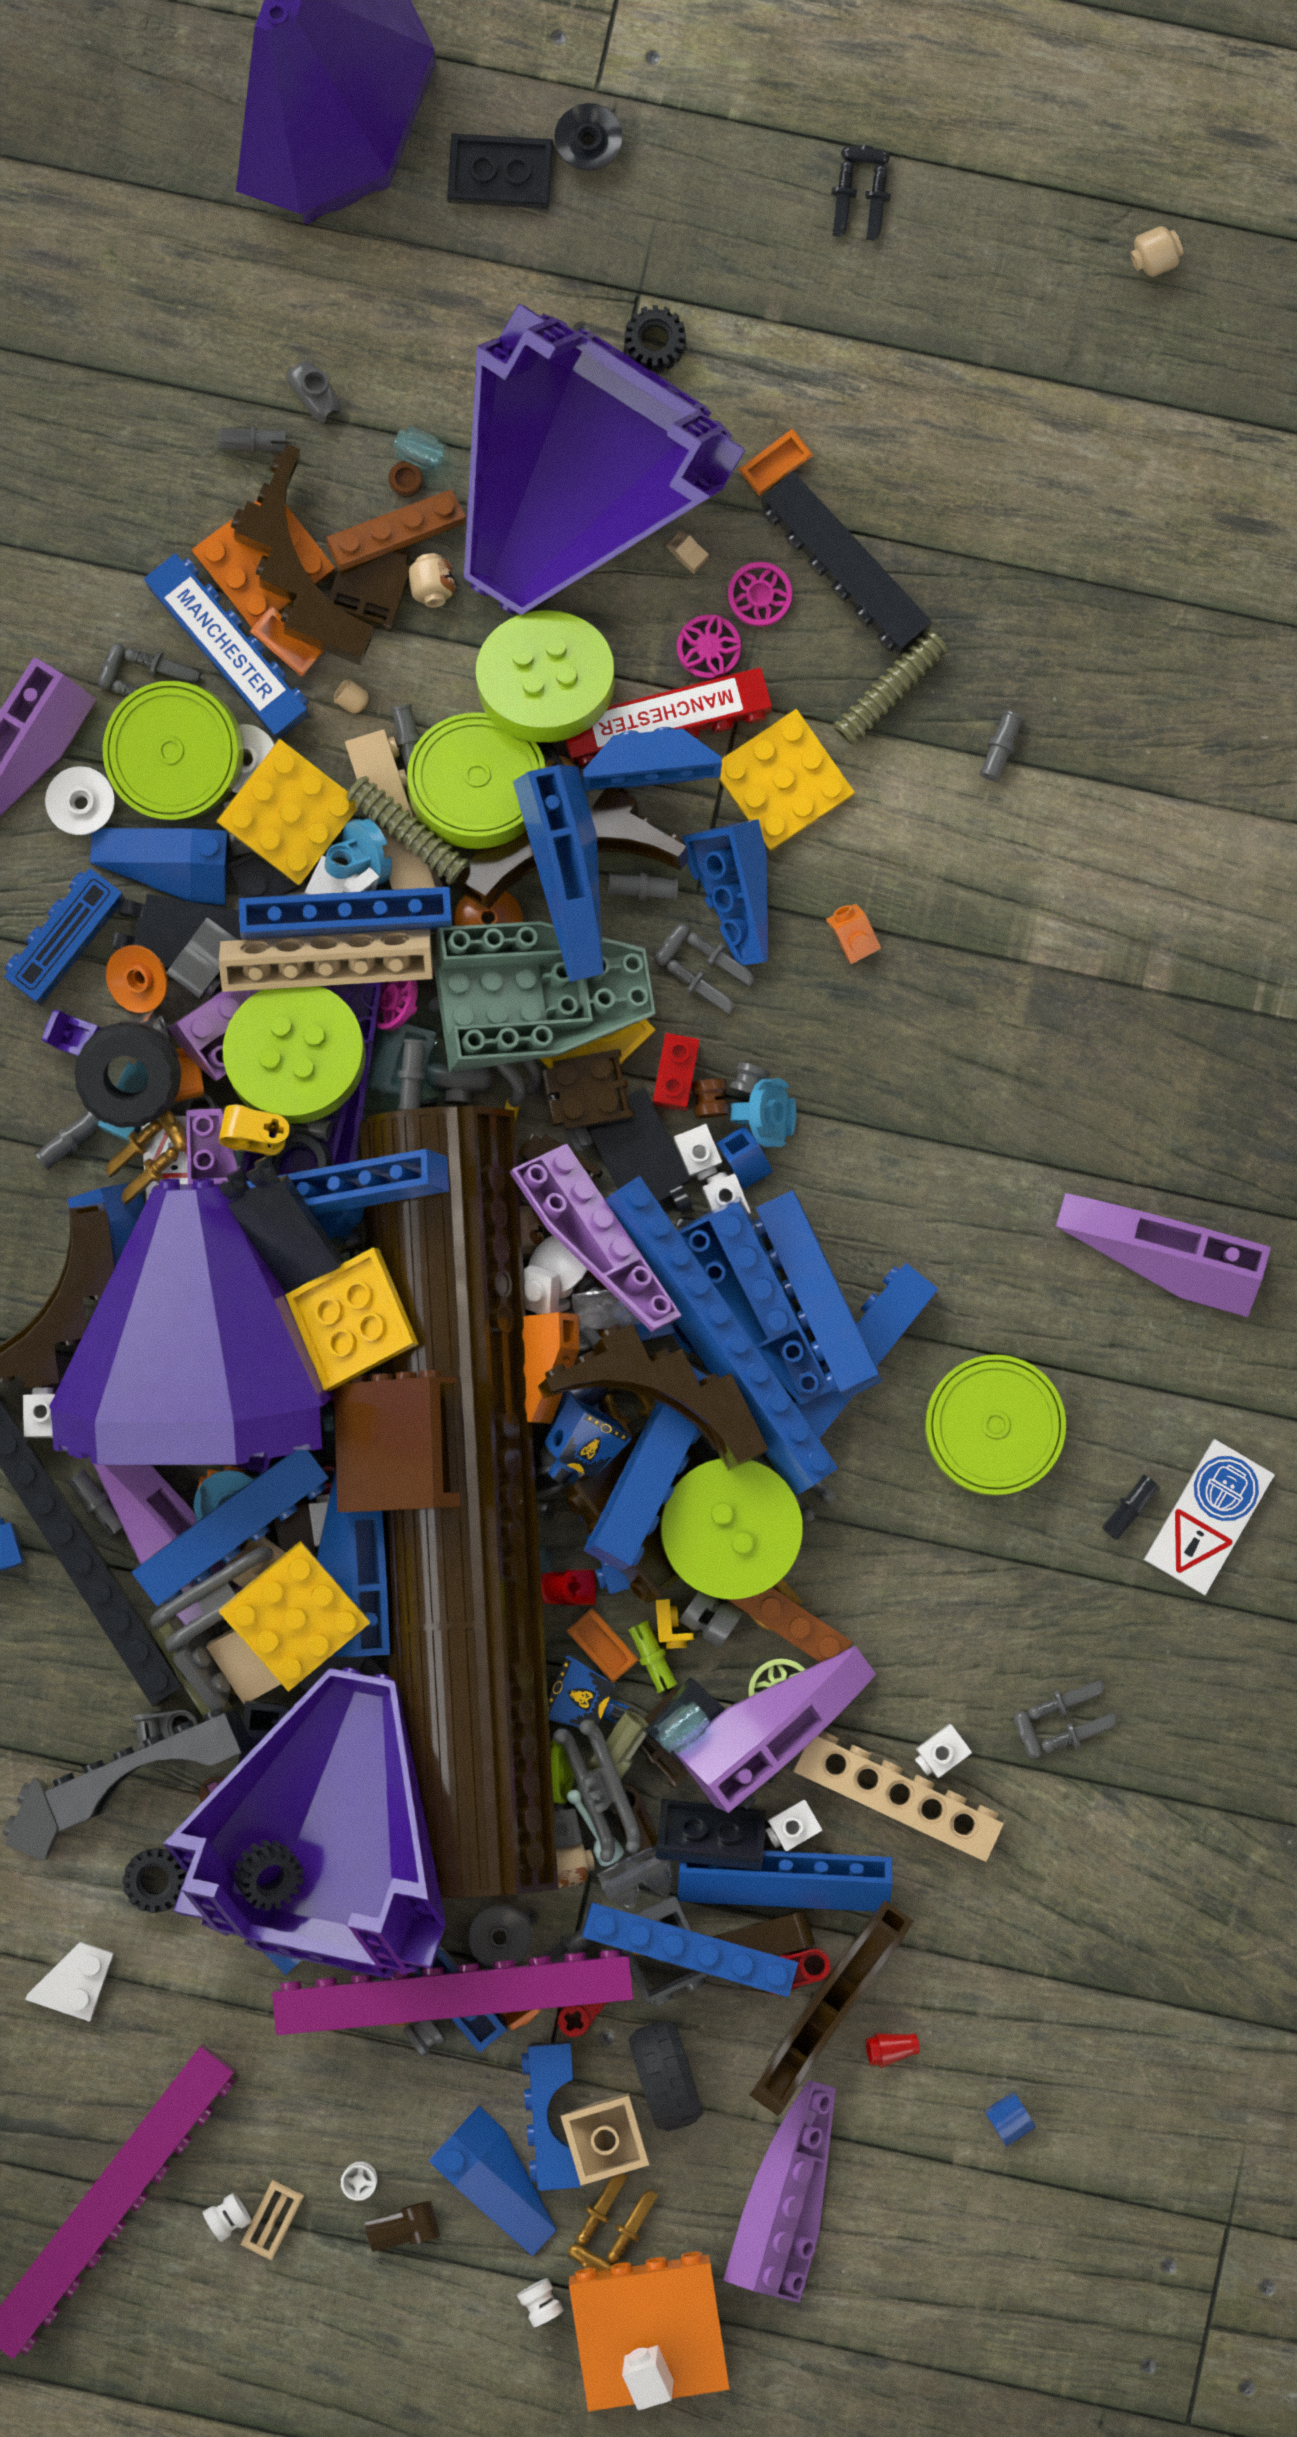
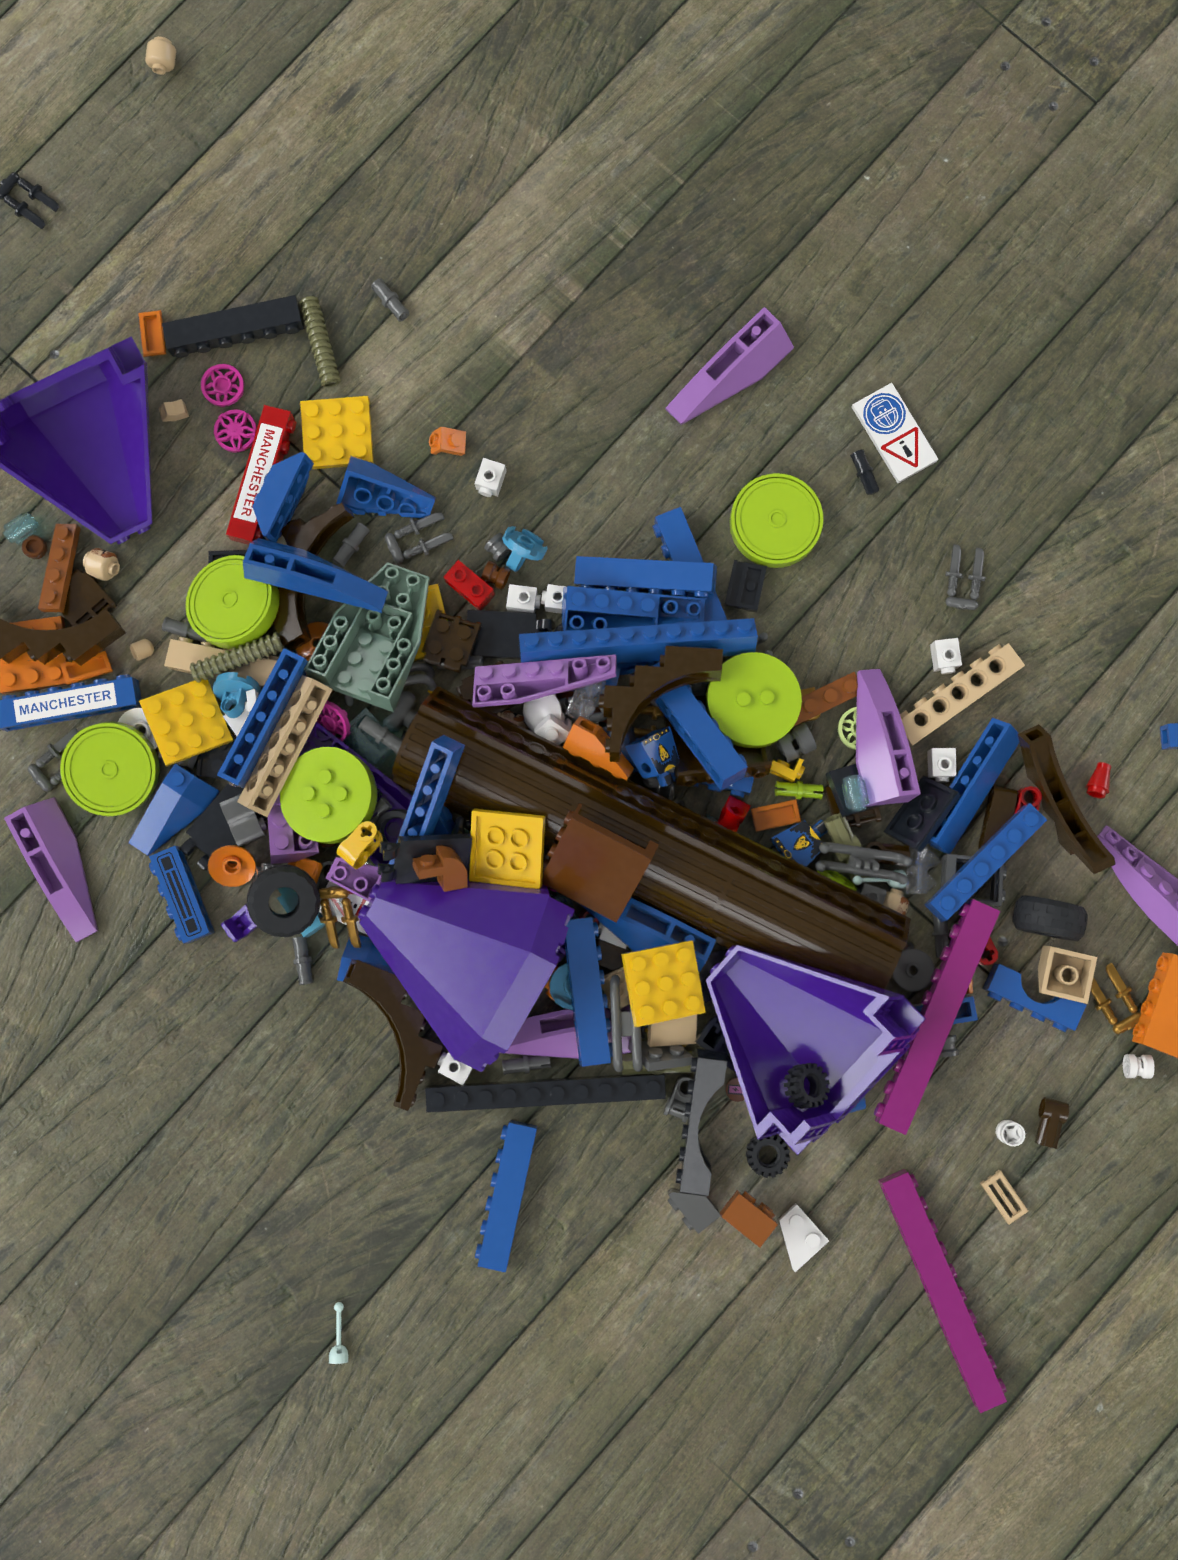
camera: 55 degrees left, 0 degrees up
white dish [45,767,115,835] -> none
white wheel [203,2192,252,2242] -> none
blue wedge [429,2105,557,2256] -> none
lime brick [476,610,615,742] -> none
black tyre [625,305,686,373] -> none
blue brick [715,1126,773,1190] -> none
none -> dark orange brick [412,846,468,892]
none -> white brick [475,458,506,497]
none -> dark orange brick [720,1190,778,1248]
none -> black plate [724,560,767,613]

